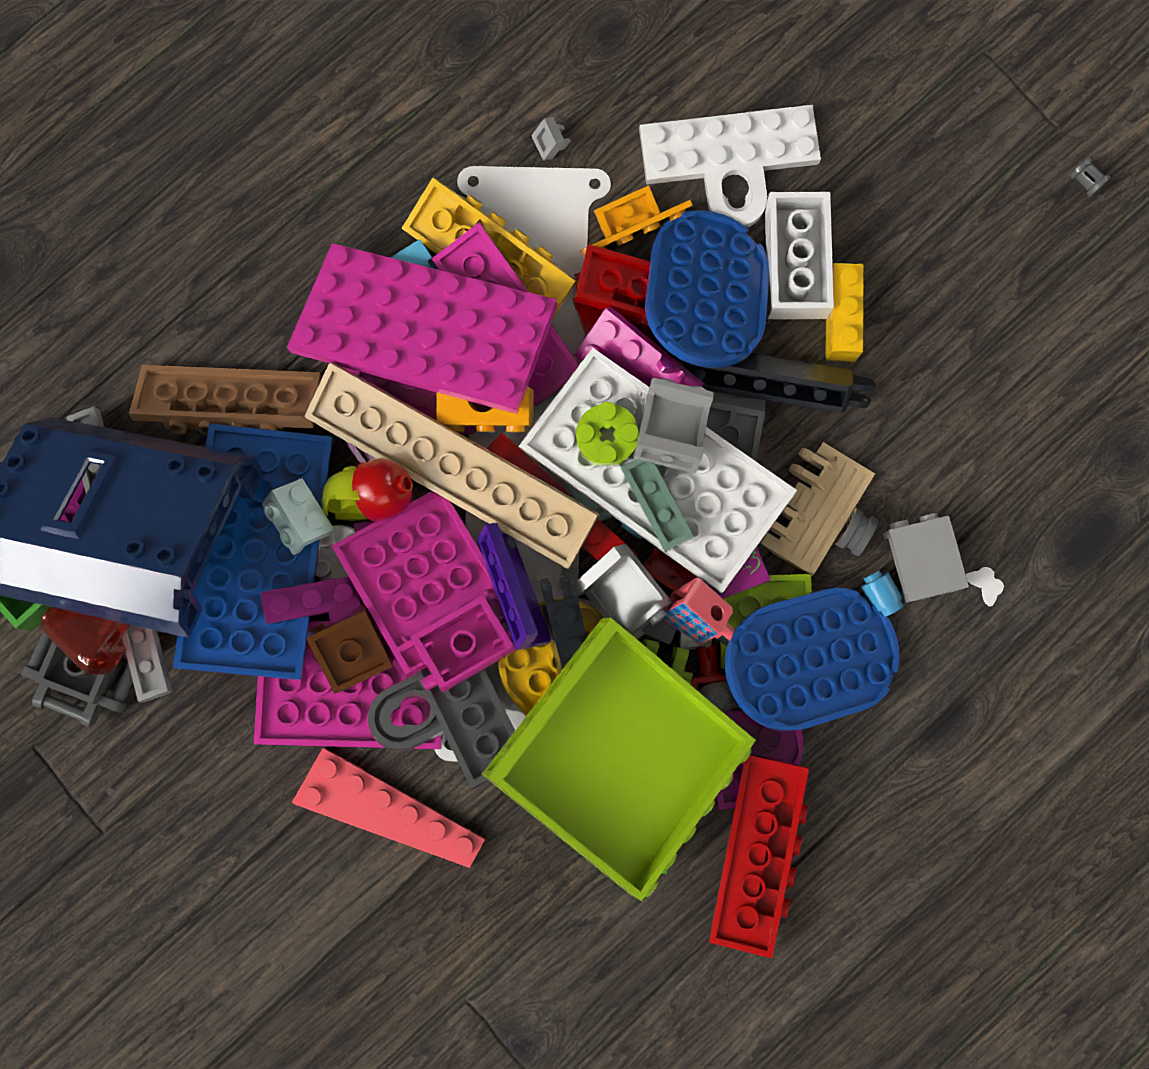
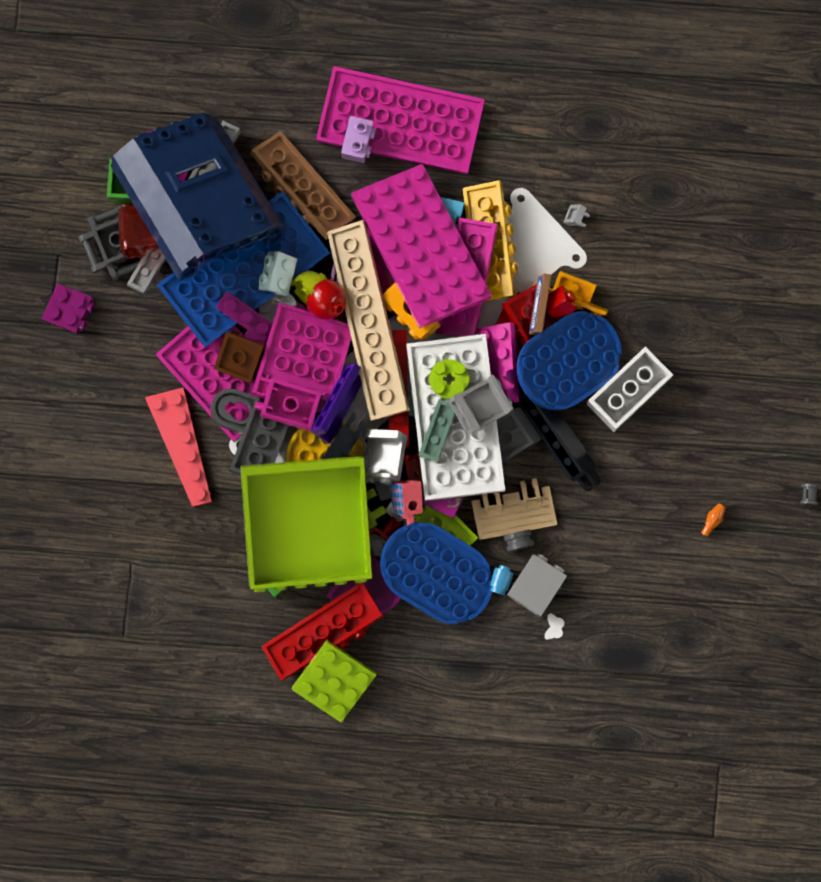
camera: 45 degrees right, 0 degrees up
white plate [639,105,821,228] -> none
yellow brick [825,263,863,362] -> none
none -> magenta plate [41,283,95,335]
none -> lime plate [292,640,376,722]
none -> dark pink plate [316,66,485,175]
none -> lavender brick [341,116,376,163]
none -> medium nougat tile [529,273,551,336]
none -> red brick [546,286,577,320]
none -> orange piece [701,503,726,537]

